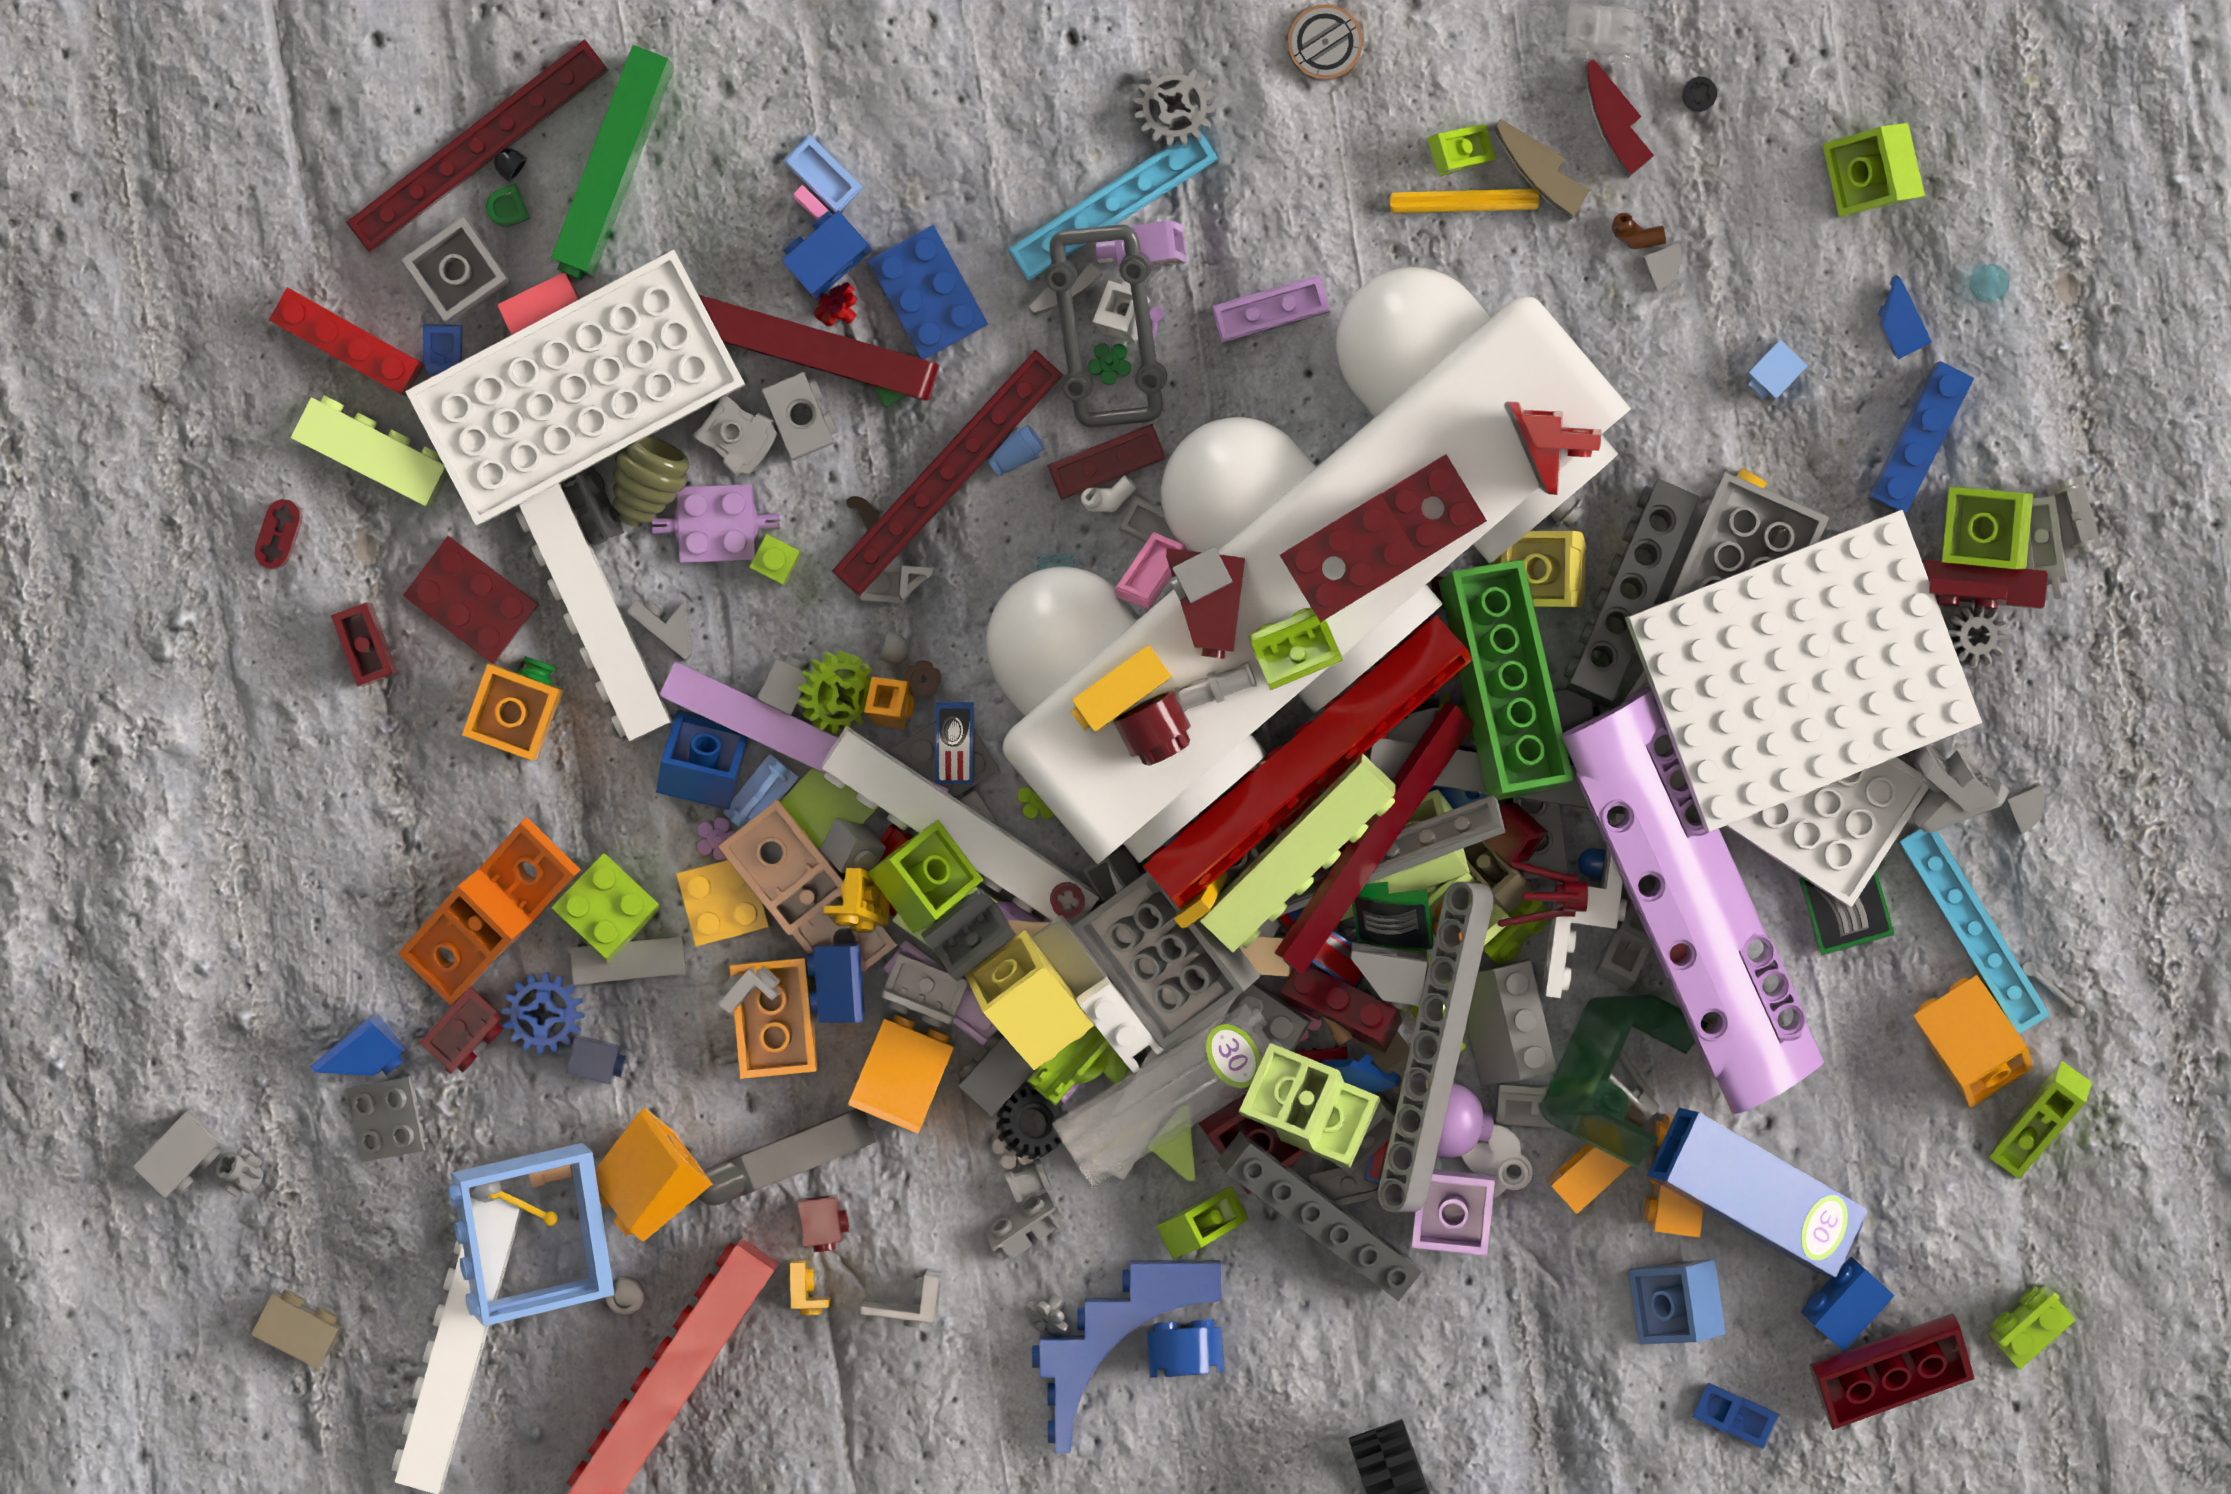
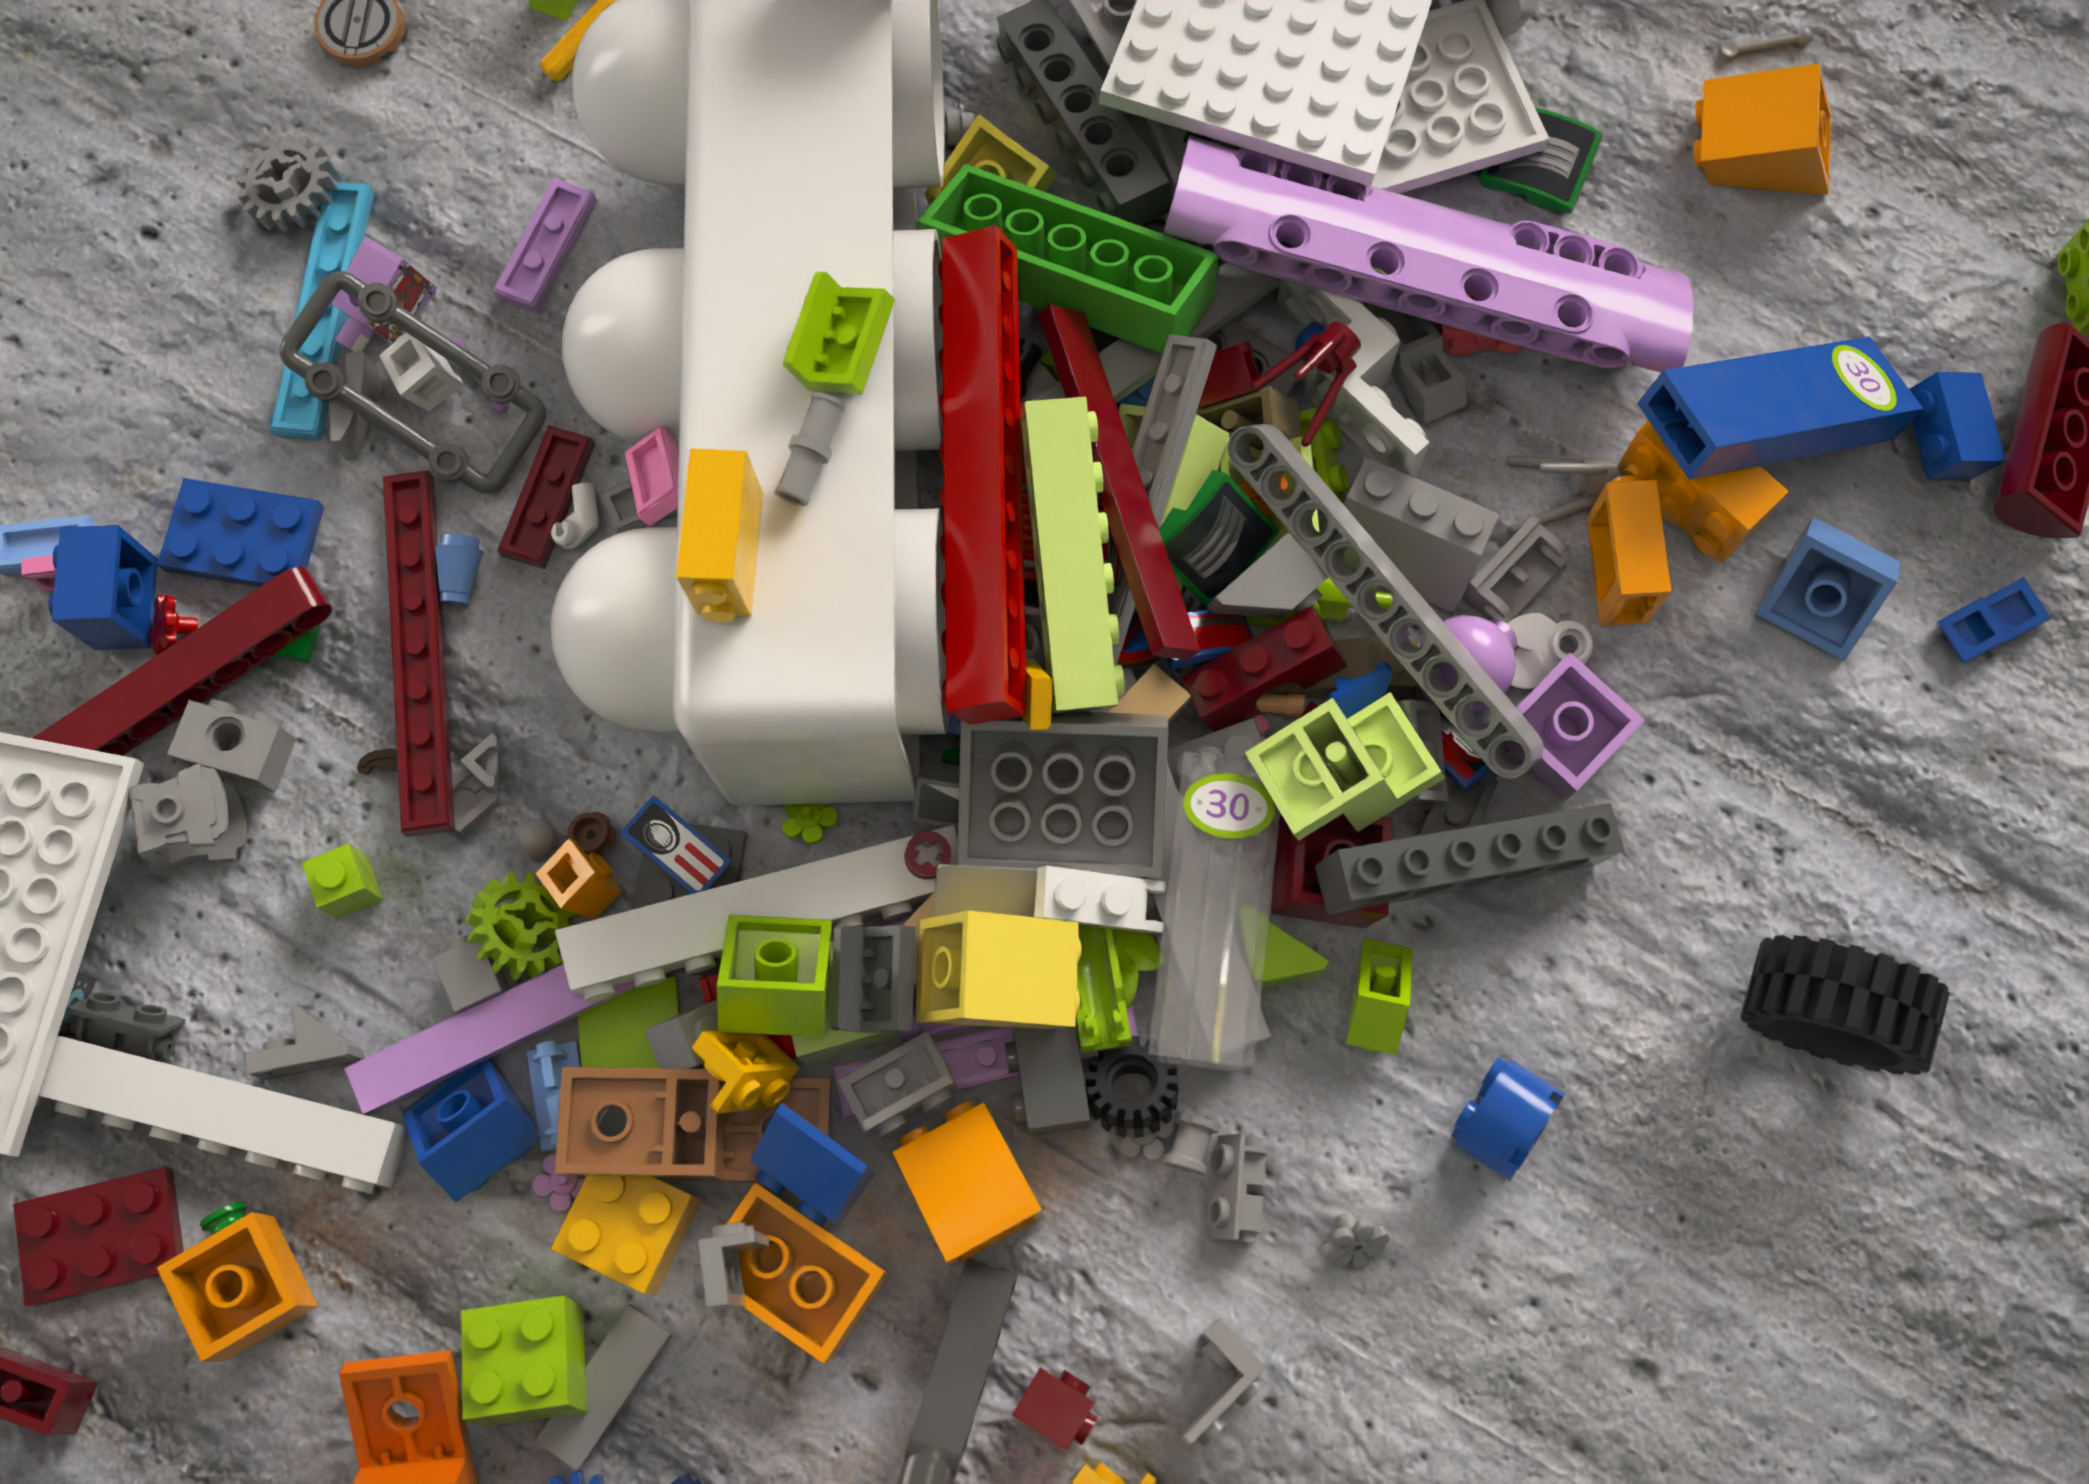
camera: 50 degrees left, 15 degrees down
olive piece [613,436,690,527] -> none
lavender plate [652,484,781,563] -> none
arch [1032,1260,1221,1453] -> none
green plant [1088,343,1131,385] -> none
dark red piece [1113,690,1191,766] -> none
dark red slope [1166,548,1245,659] -> none
light grey brick [1169,546,1233,604] -> none
dark red bracket [1279,454,1487,623] -> none
clear green windscreen [1540,994,1708,1168] -> none
medium azure plate [1898,828,2050,1034] -> none
lime slope [1989,1061,2092,1179] -> none

